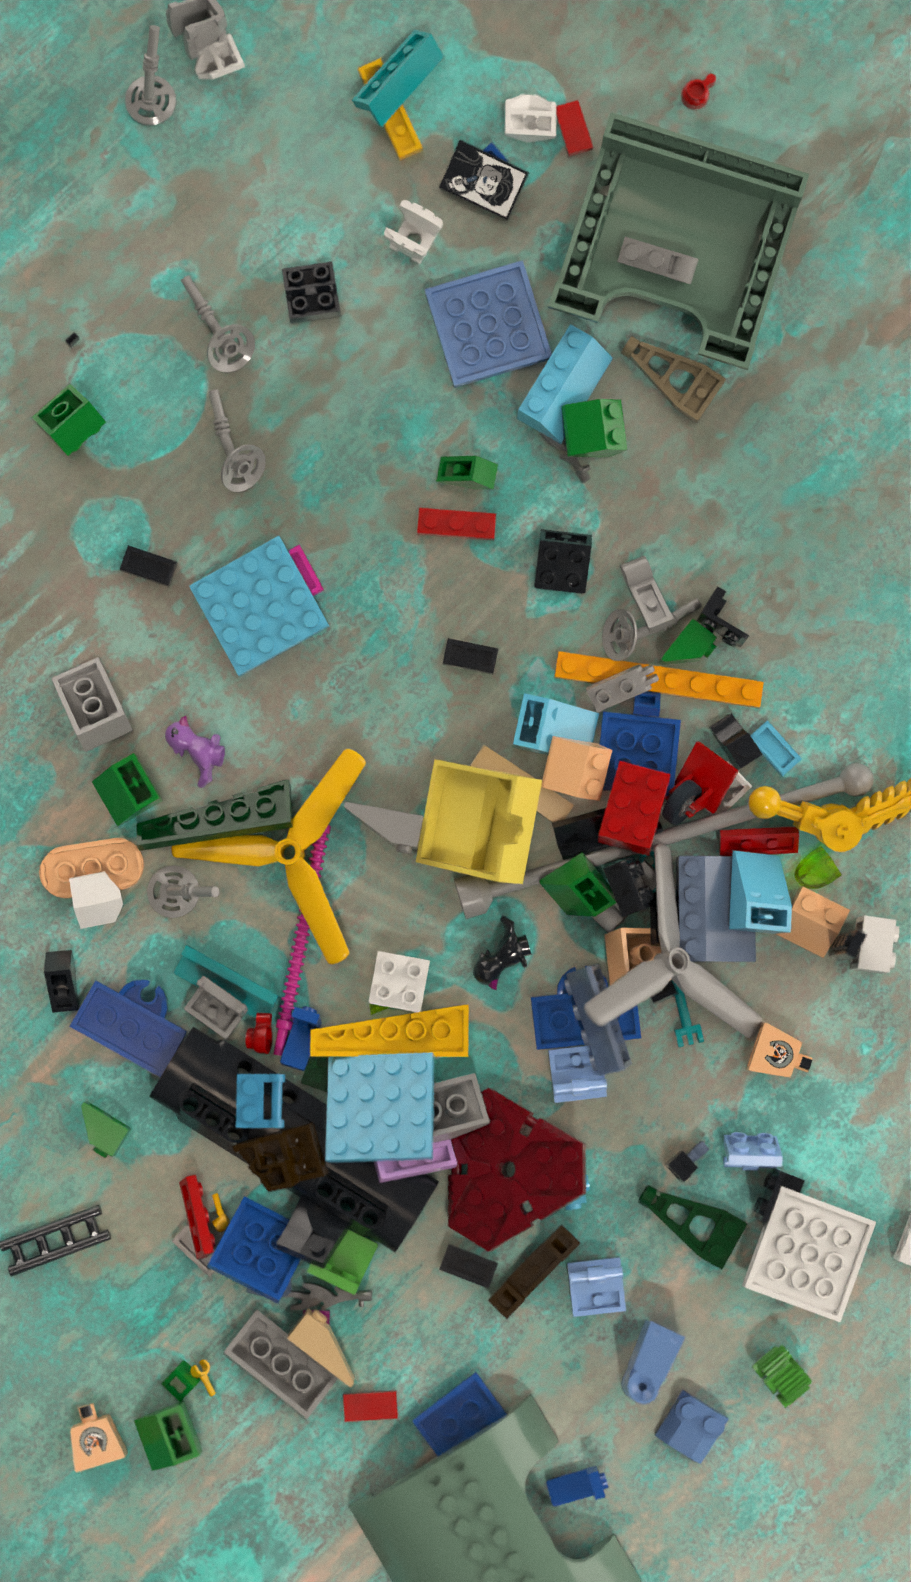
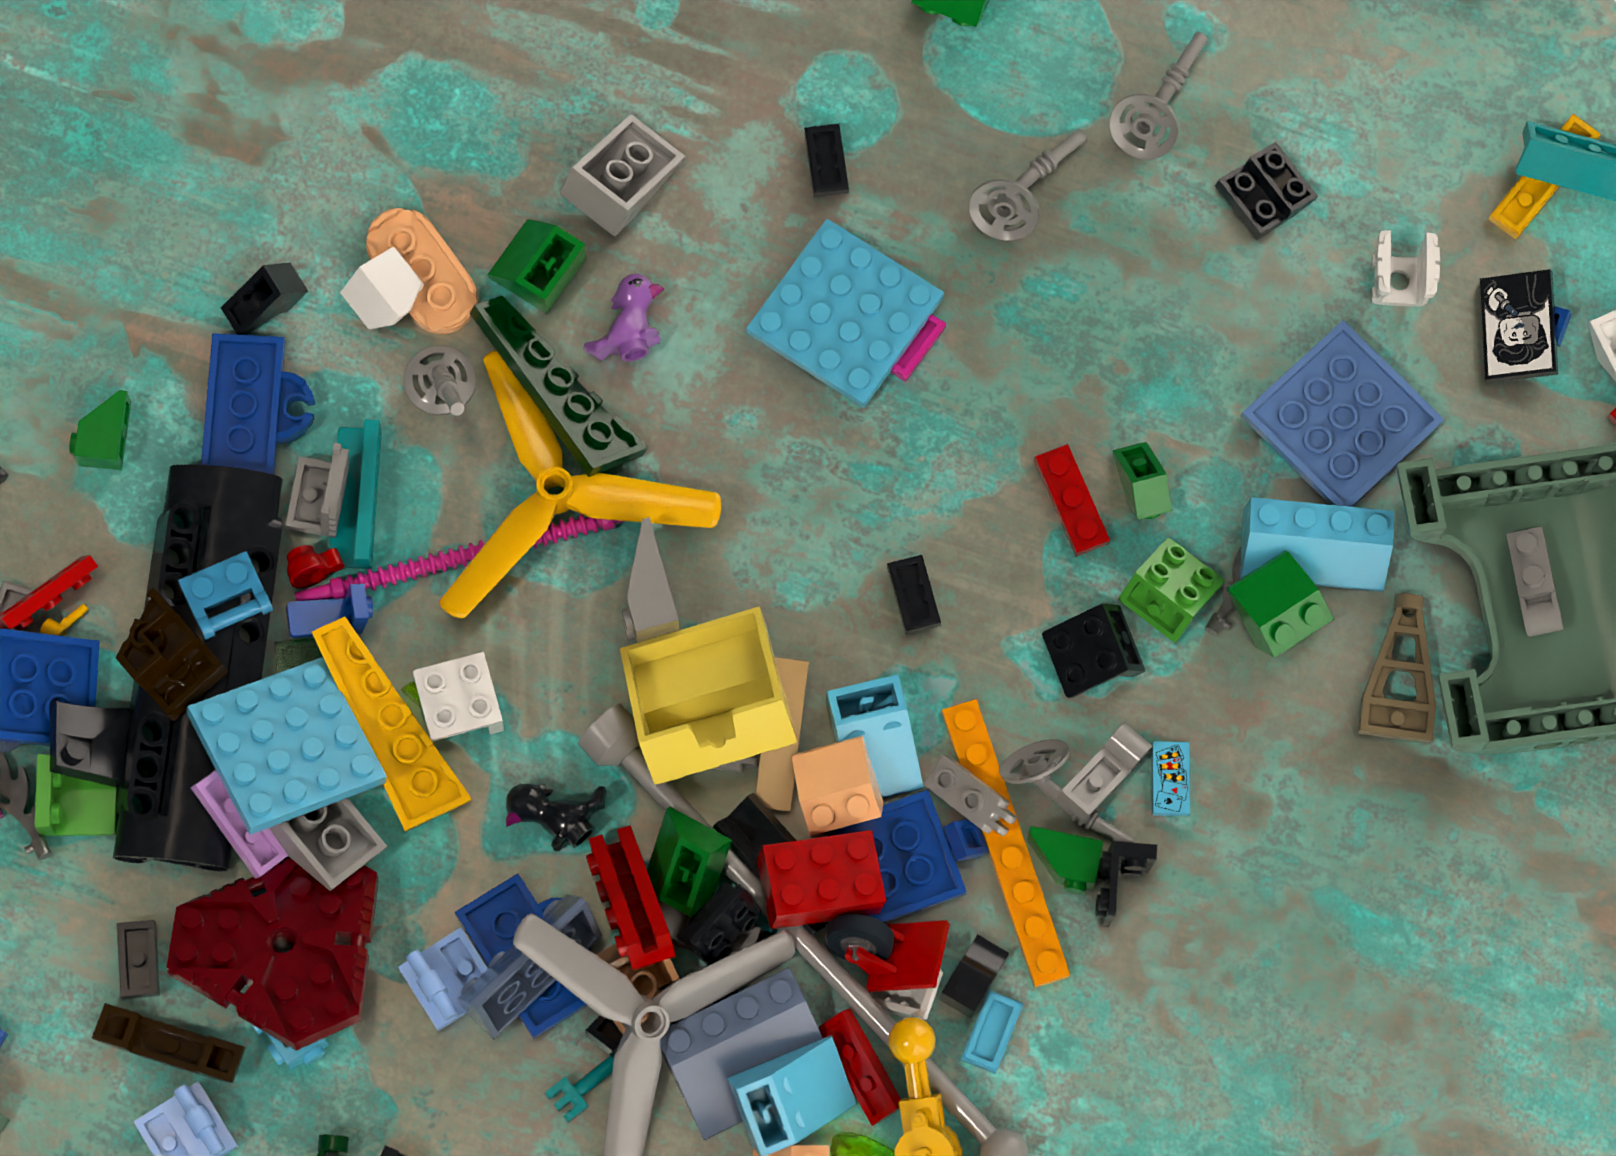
camera: 60 degrees right, 10 degrees down
none -> red brick [586,825,676,970]
none -> bright green bracket [1118,538,1224,643]
none -> medium azure tile [1151,741,1190,816]

